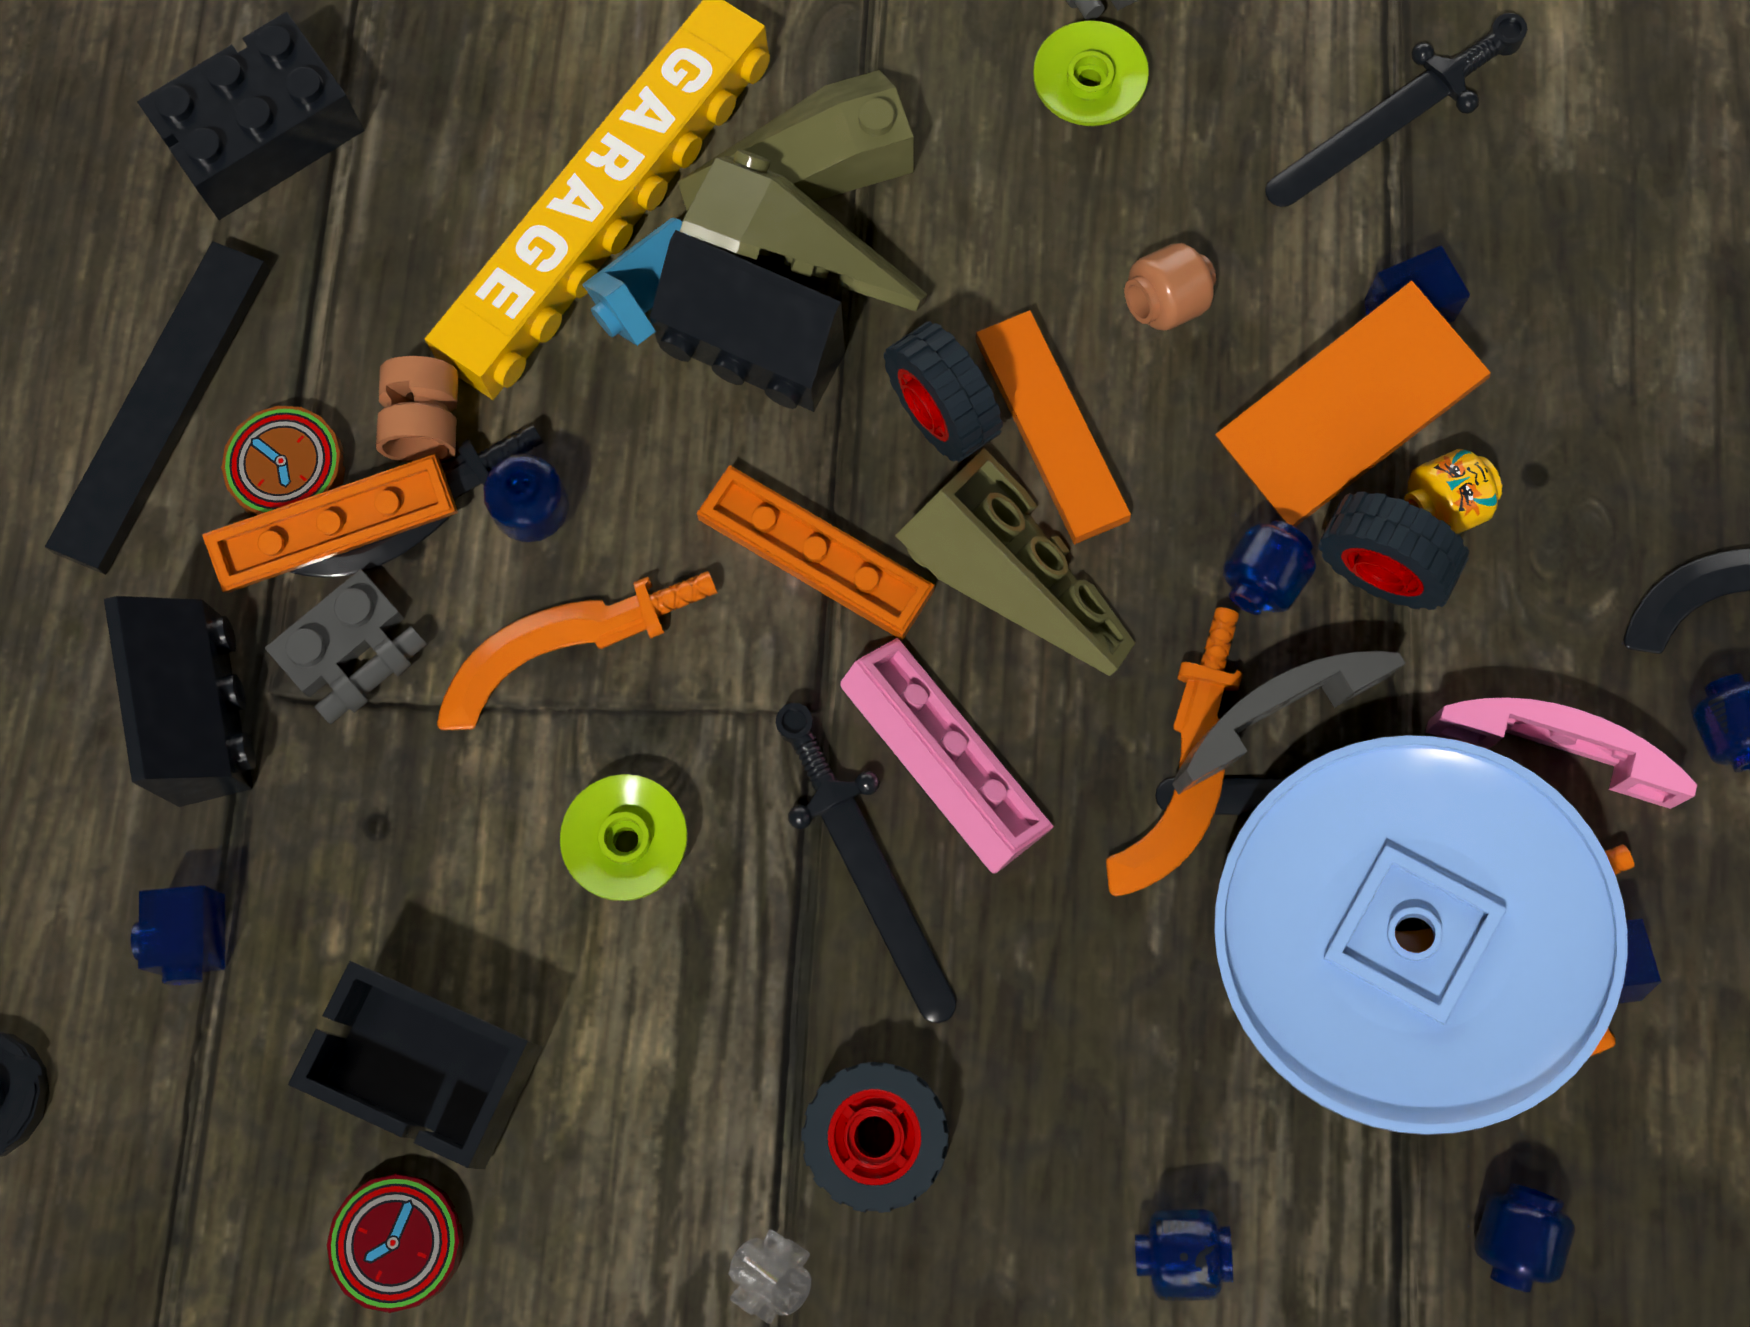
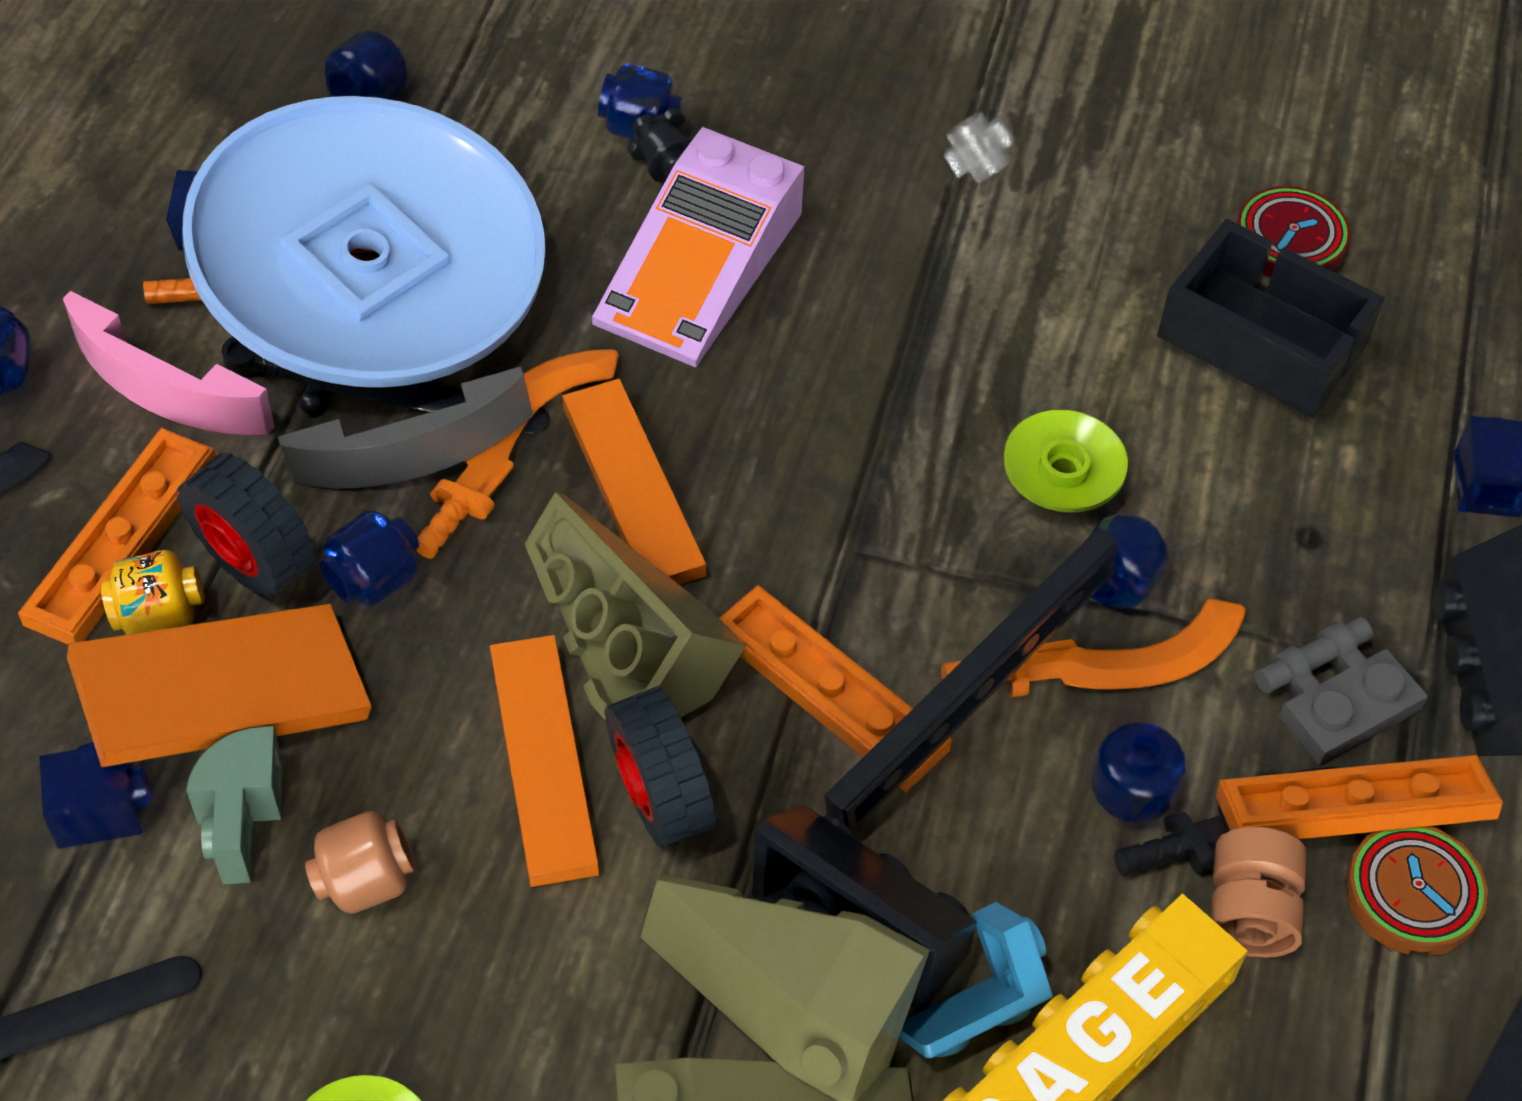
camera: 175 degrees left, 20 degrees down
black sword [775,703,956,1023] -> none
black wheel [801,1062,949,1213] -> none
bright pink slope [840,638,1054,873] -> none
none -> orange tile [18,428,216,645]
none -> sand green brick [187,726,283,884]
none -> orange tile [562,379,706,585]
none -> slope [592,127,805,368]
none -> black brick [628,108,692,183]
none -> black tile [825,527,1118,833]
none -> clear blue head [1084,514,1169,609]

